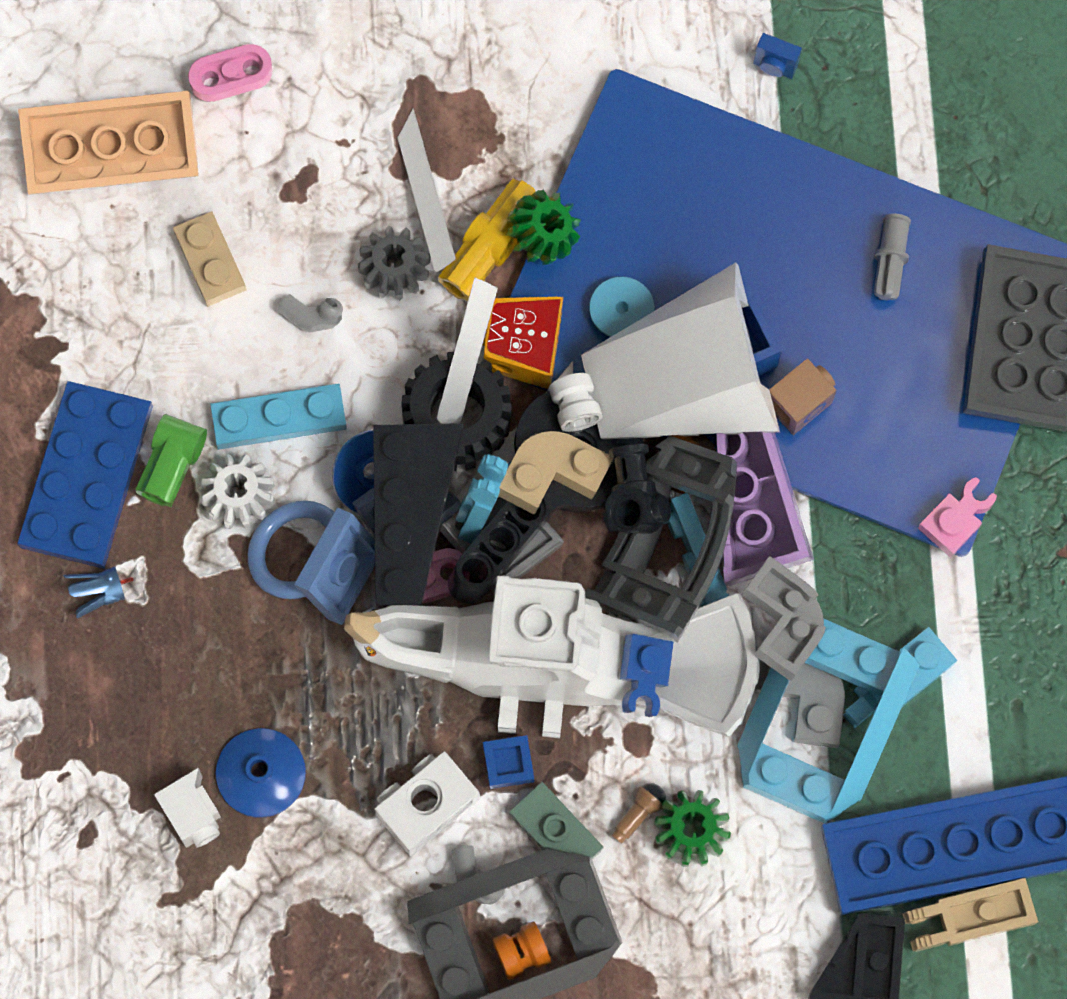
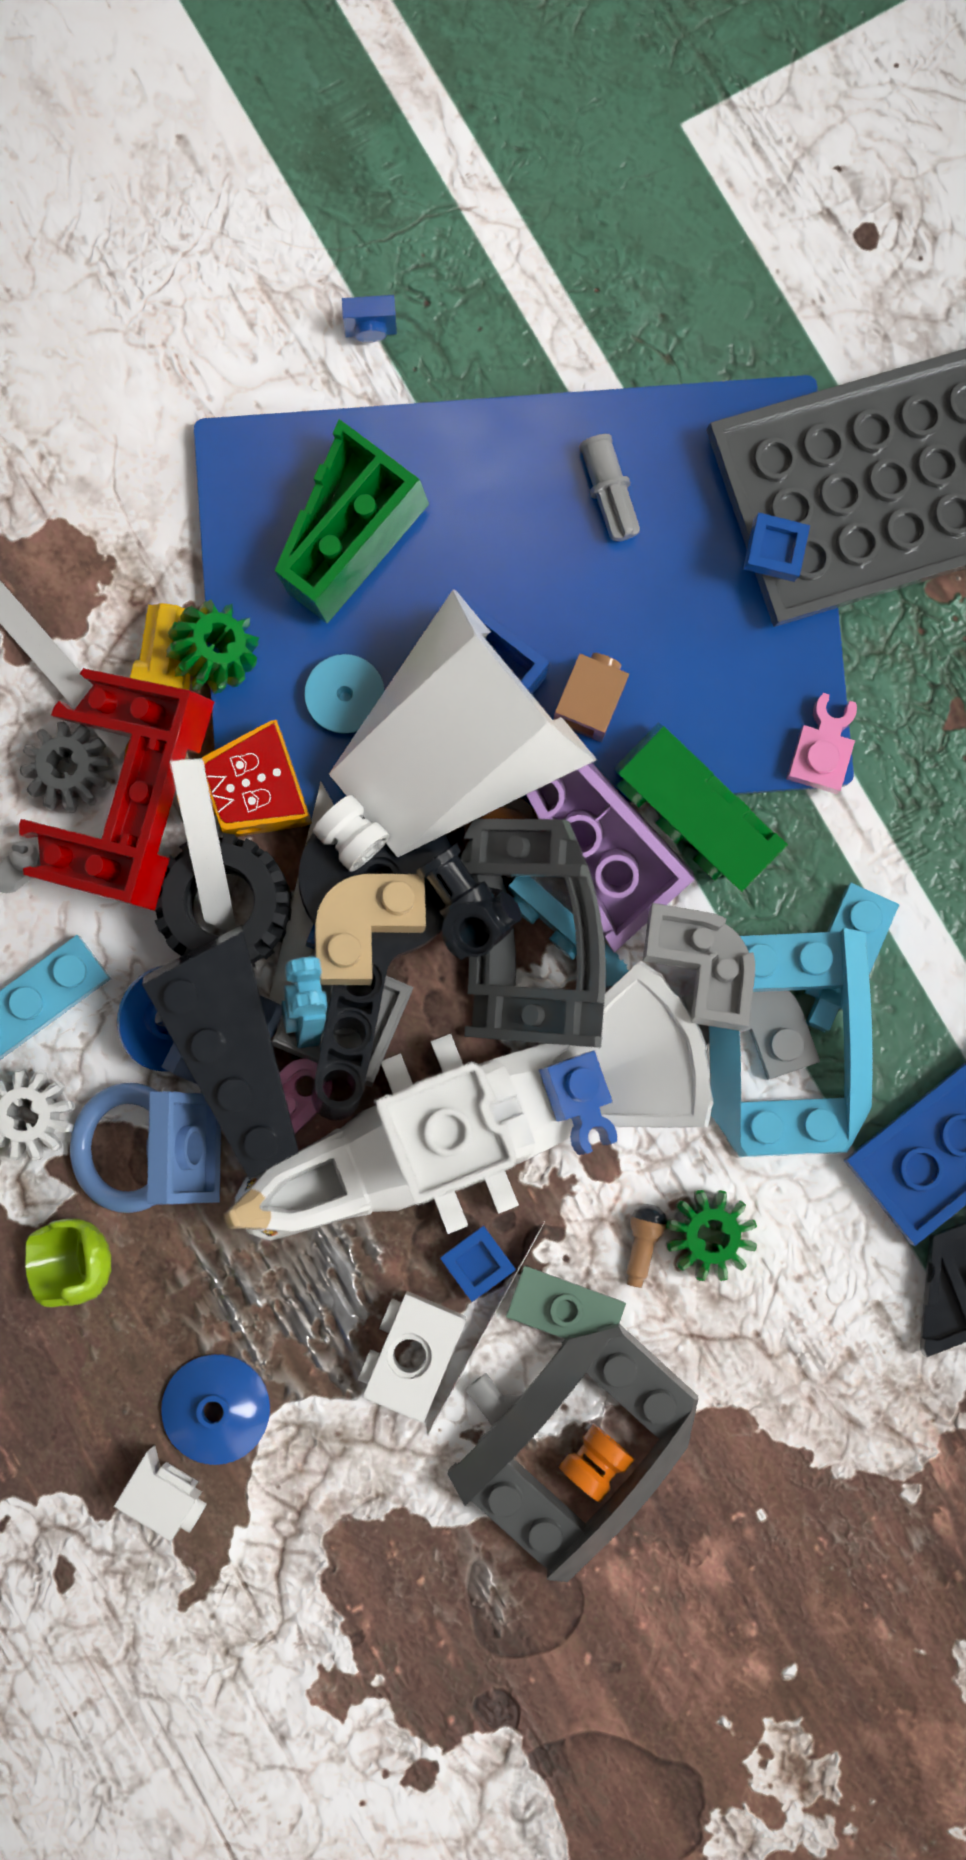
camera: 30 degrees left, 10 degrees up
none -> red wedge [19,668,214,911]
none -> lime hair [25,1218,112,1307]
none -> green wedge [274,419,429,624]
none -> sticker [428,1221,545,1435]
none -> green wedge [614,722,788,892]
none -> blue plate [743,512,810,582]

